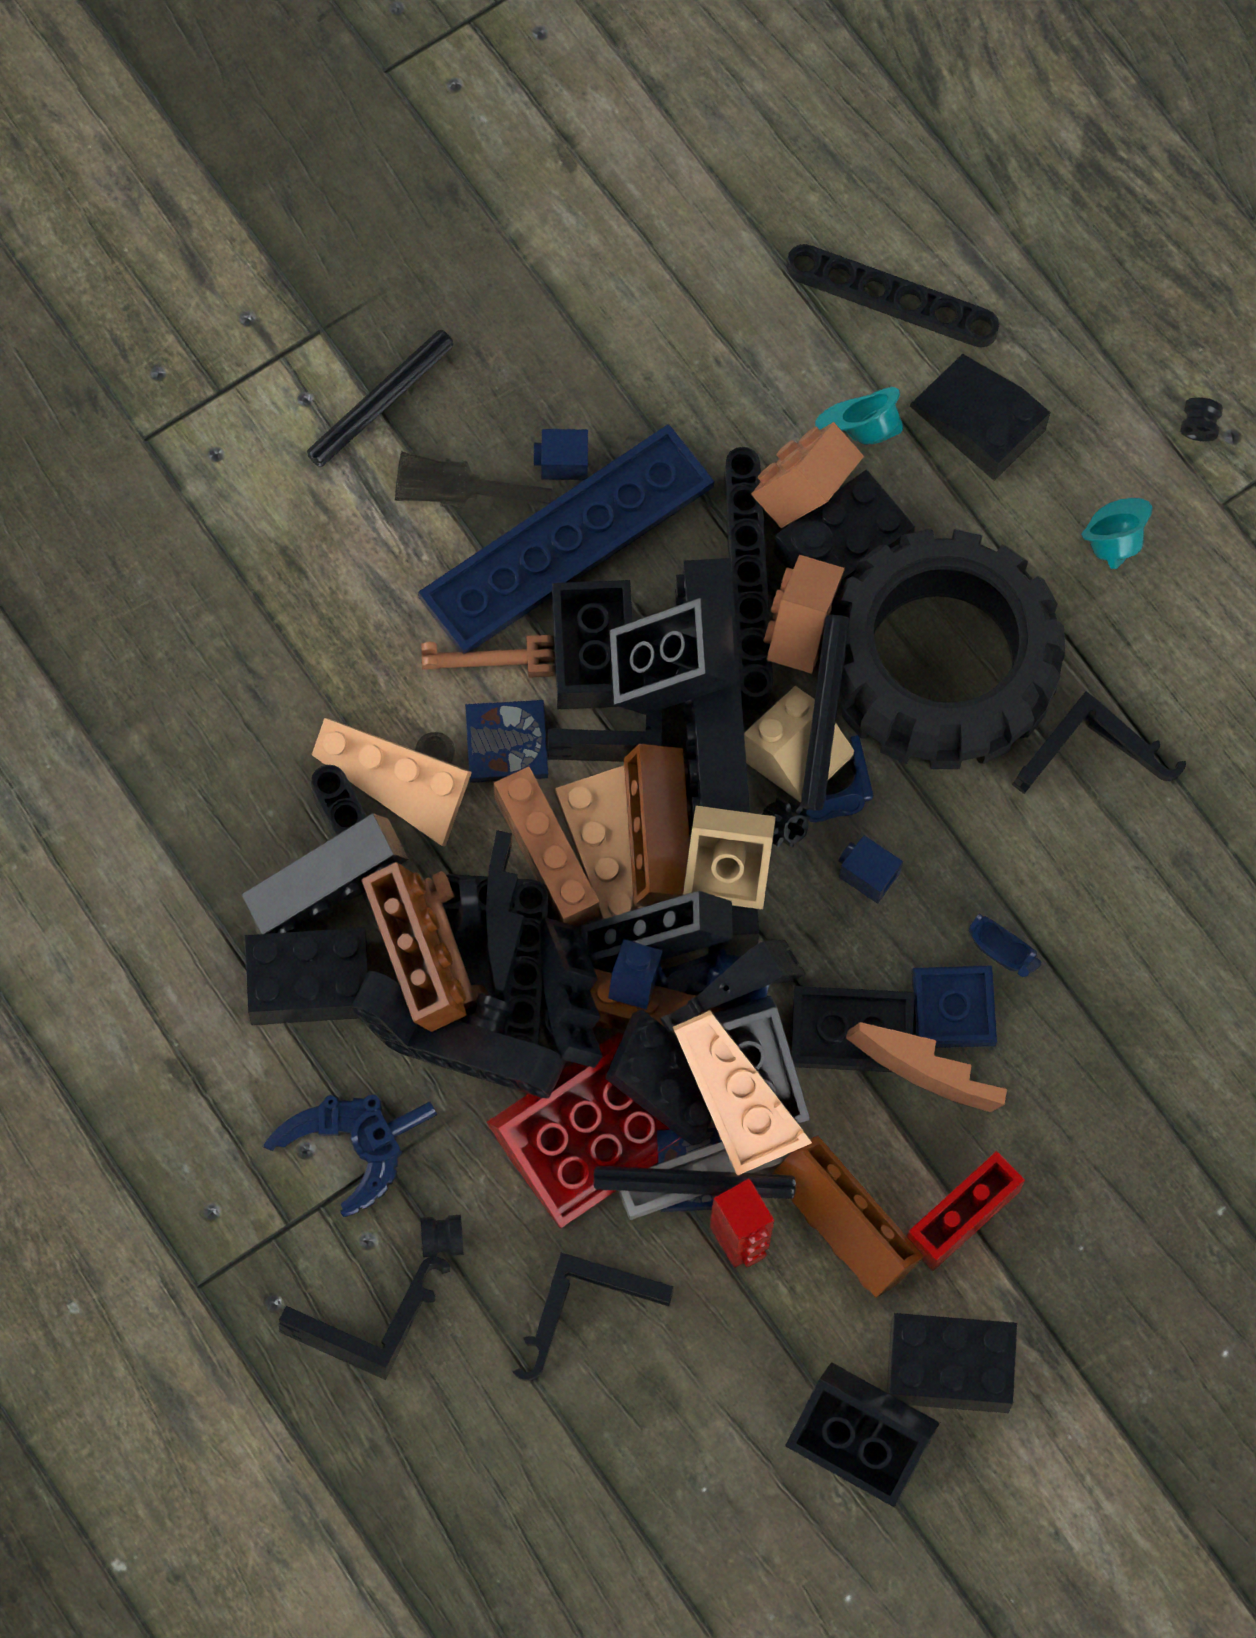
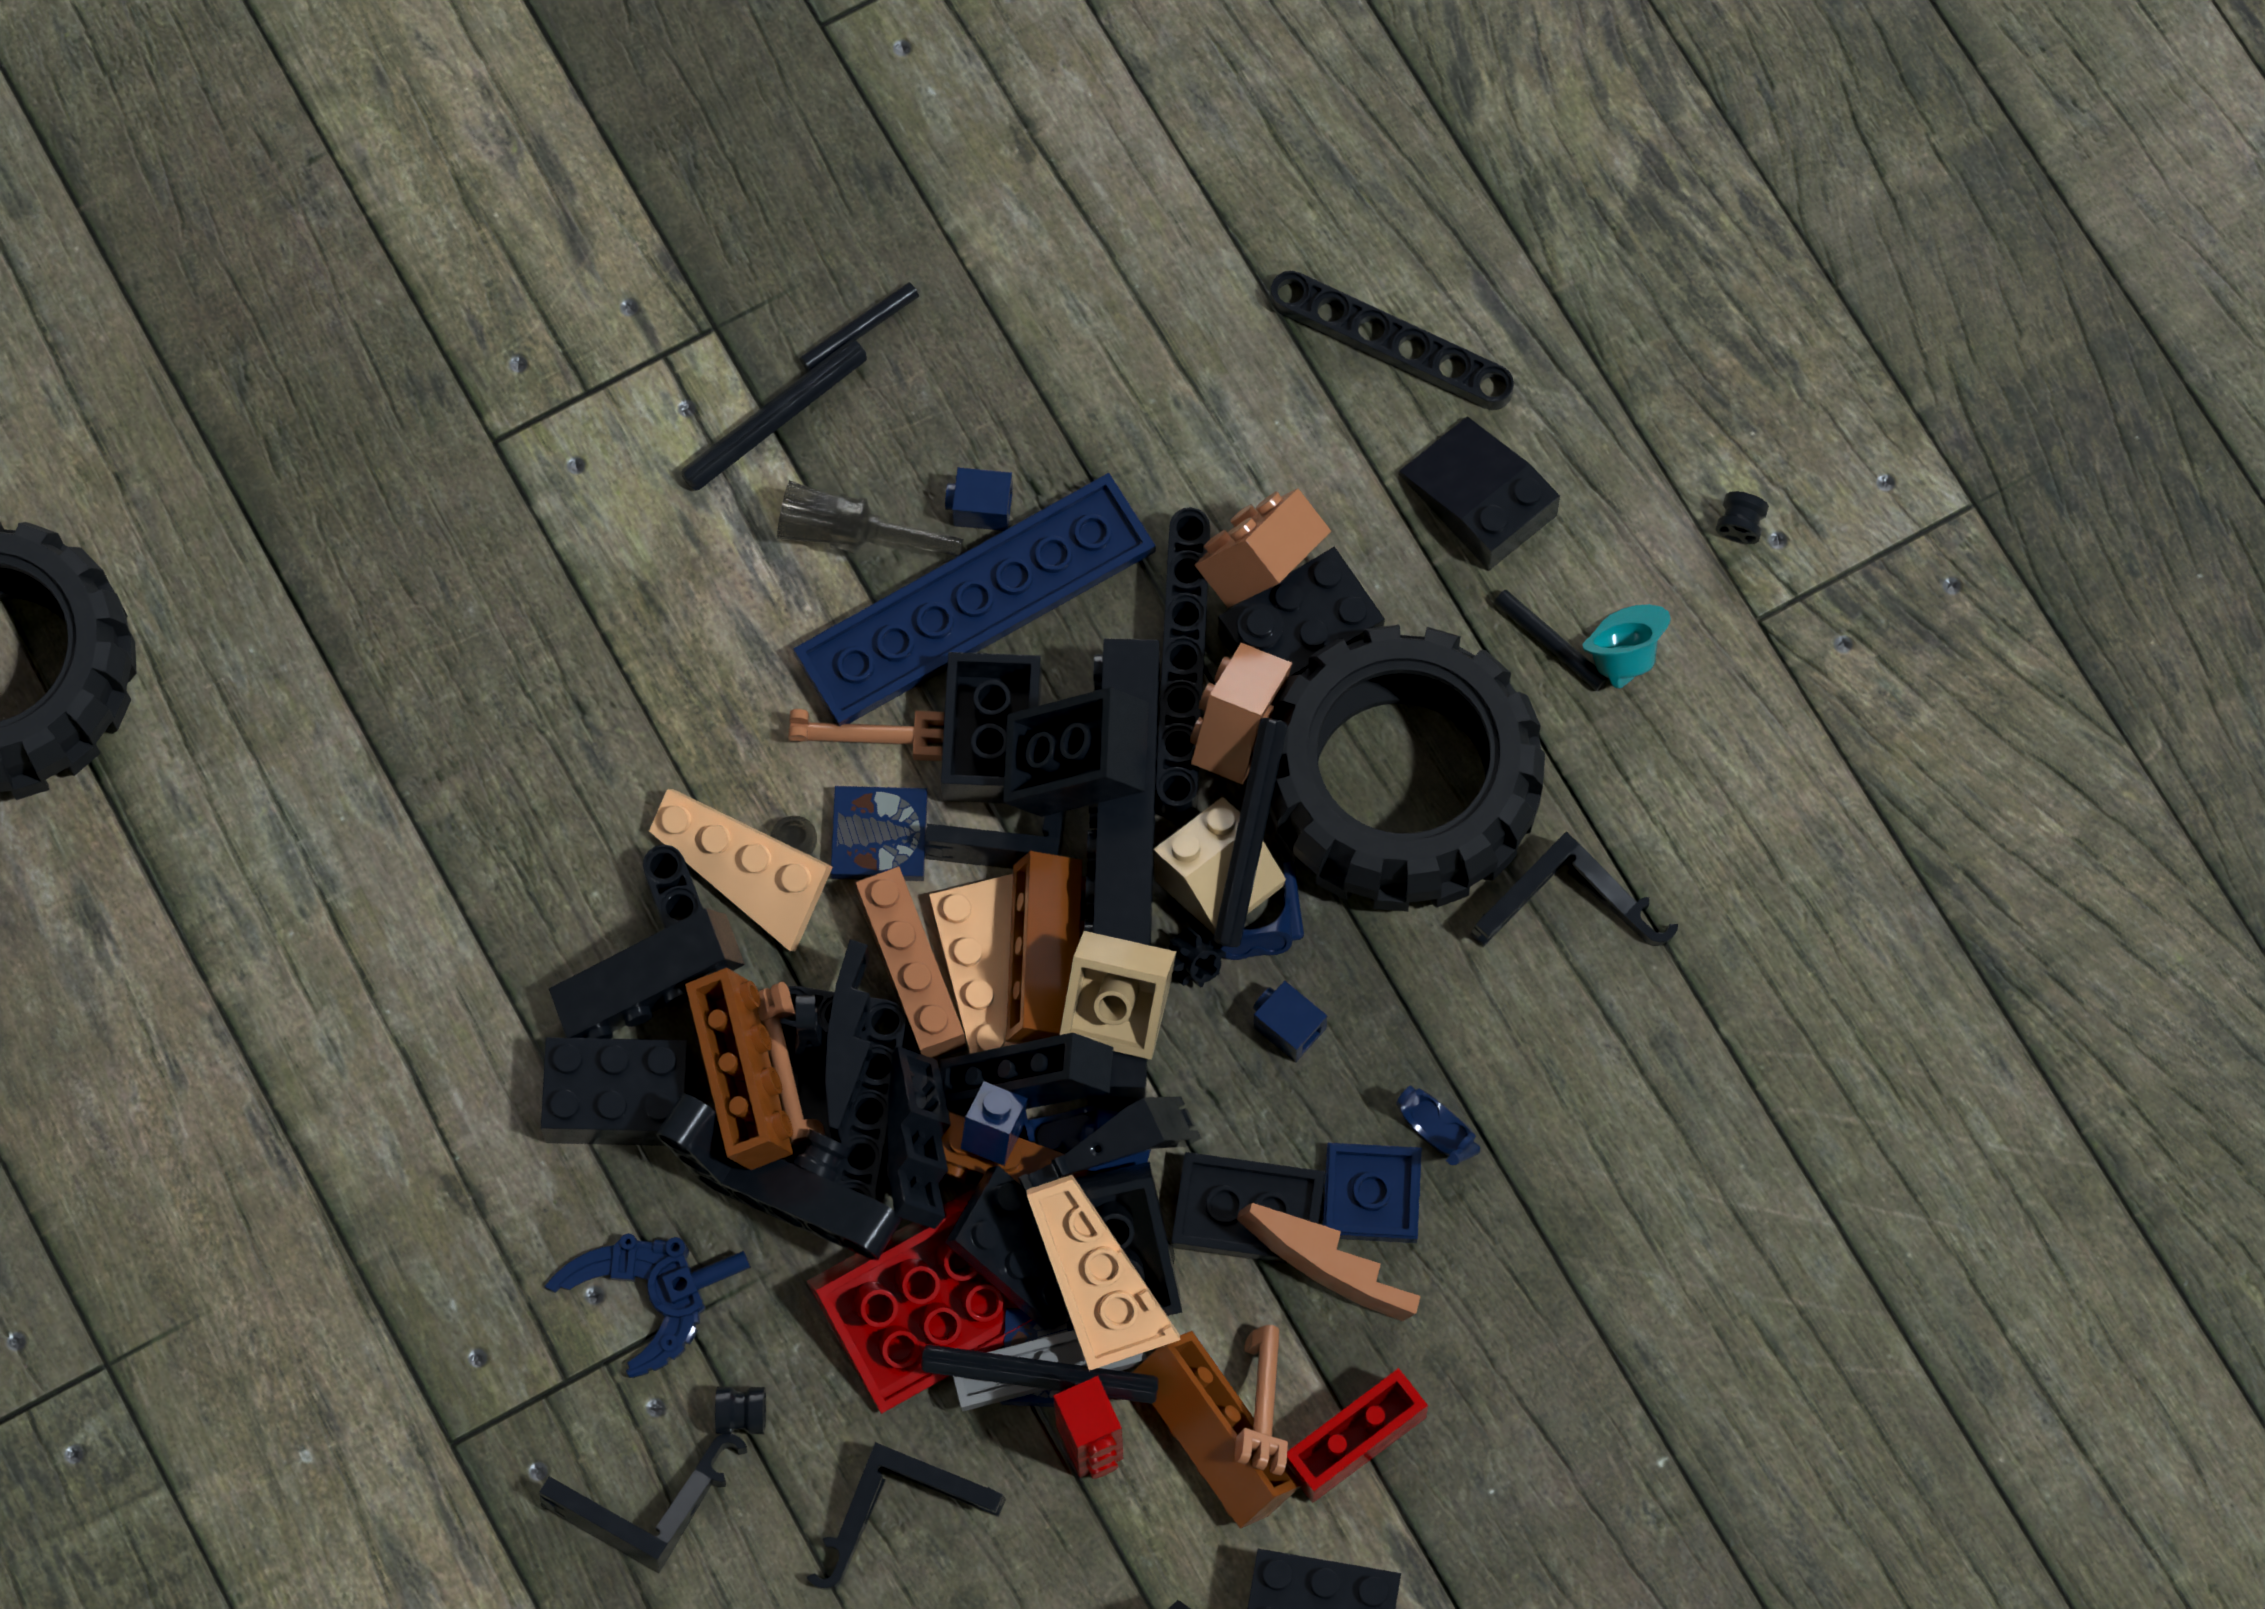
camera: 10 degrees right, 0 degrees up
teal piece [815,387,903,445] -> none
none -> black bar [800,282,919,371]
none -> nougat hinge [1235,1325,1288,1476]
none -> black bar [1494,589,1609,691]

